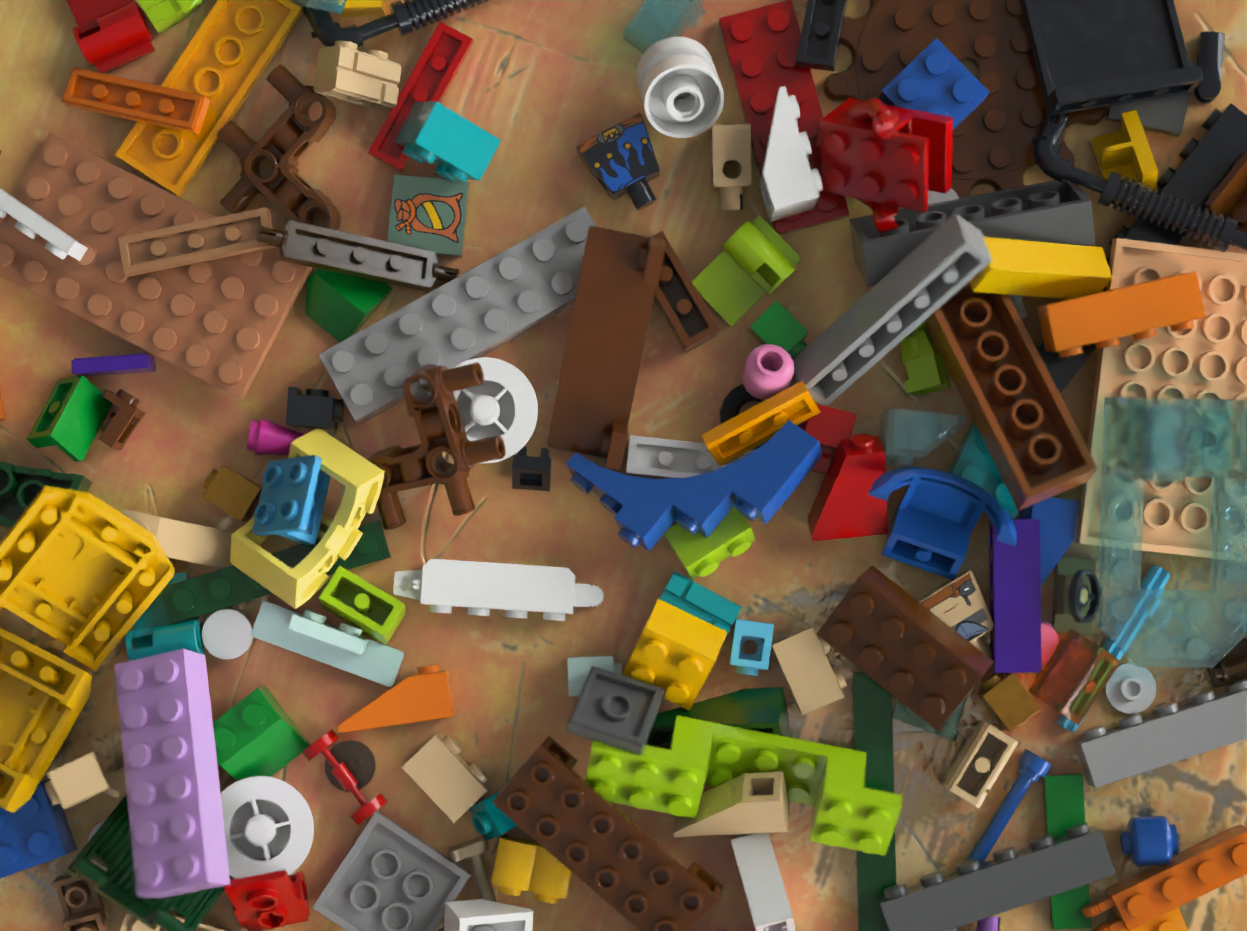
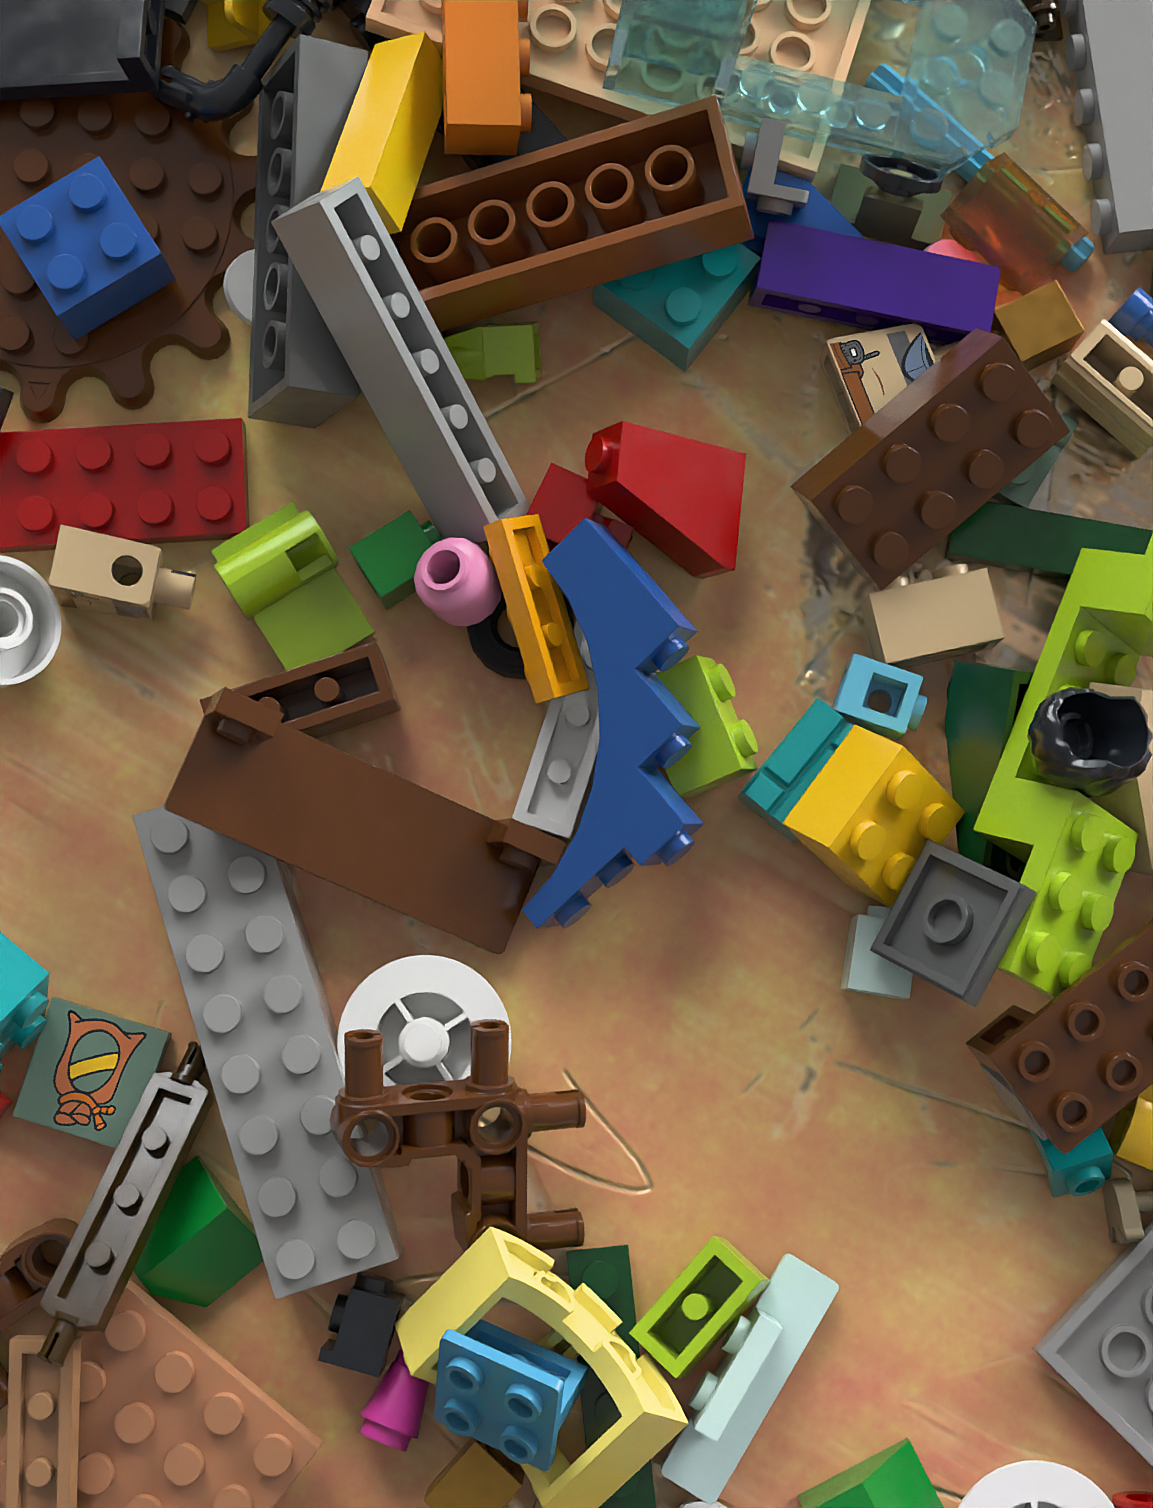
camera: 85 degrees left, 5 degrees down
red wheel [302,729,387,825] -> none
clear smoke piece [325,740,376,791] -> none
orange slope [338,664,455,733] -> none
white hinge [393,559,605,621] -> none
tan brick [401,733,490,823] -> none
black tile [512,446,551,491] -> none
torso [576,112,660,211] -> none
white slope [759,86,823,222] -> none
red torso [816,98,953,233] -> none
blue piece [868,466,1017,580] -> none
clear light blue slope [879,408,967,468] -> none
white piece [1104,663,1156,714] -> none
none -> light grey bracket [740,117,809,217]
none -> black hair [1027,687,1153,798]

